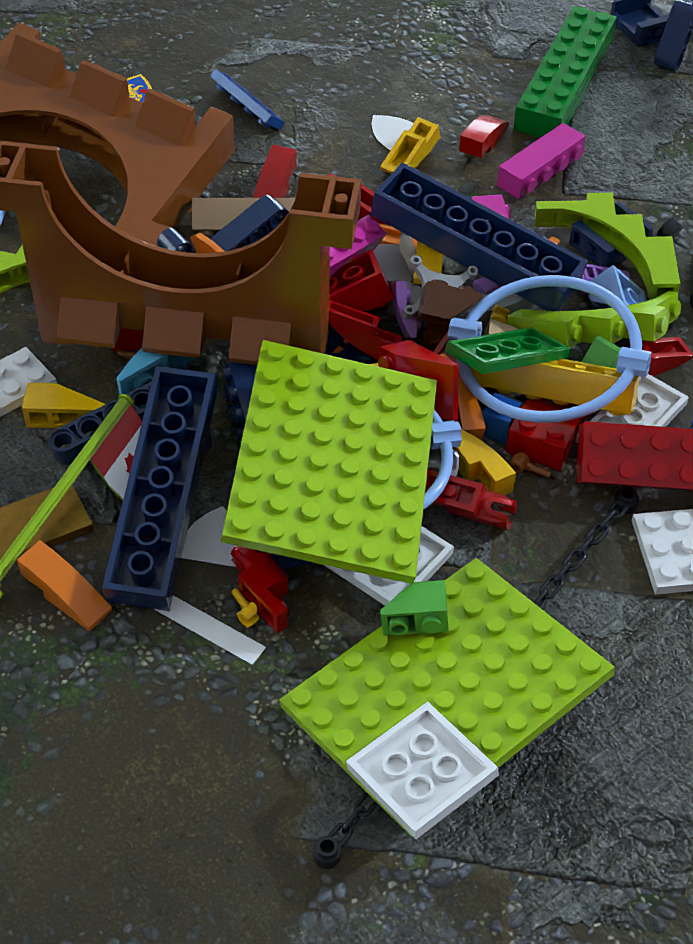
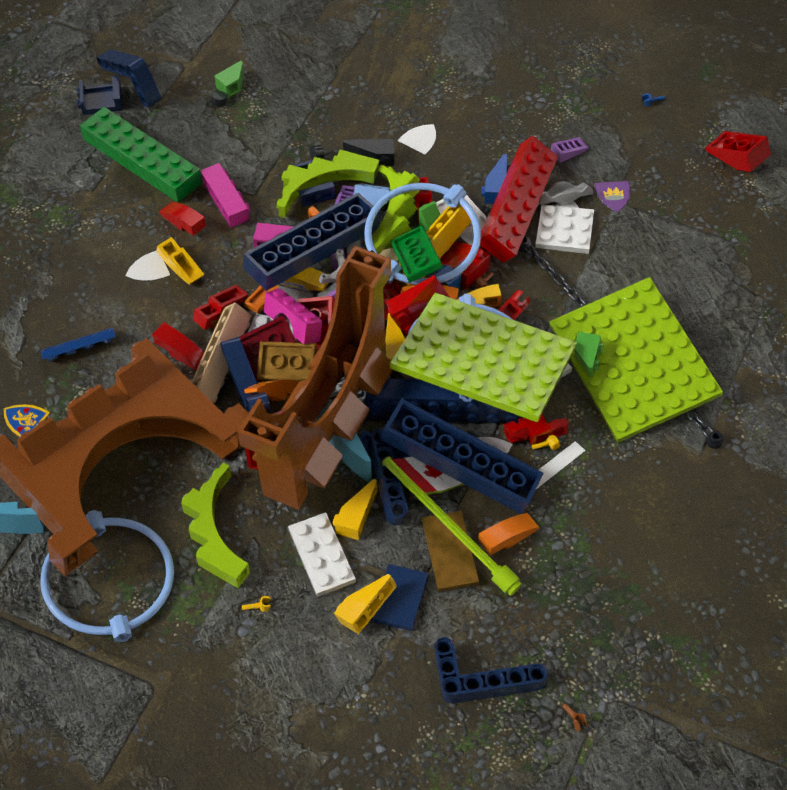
camera: 70 degrees left, 5 degrees up
white plate [346,702,499,839] -> none

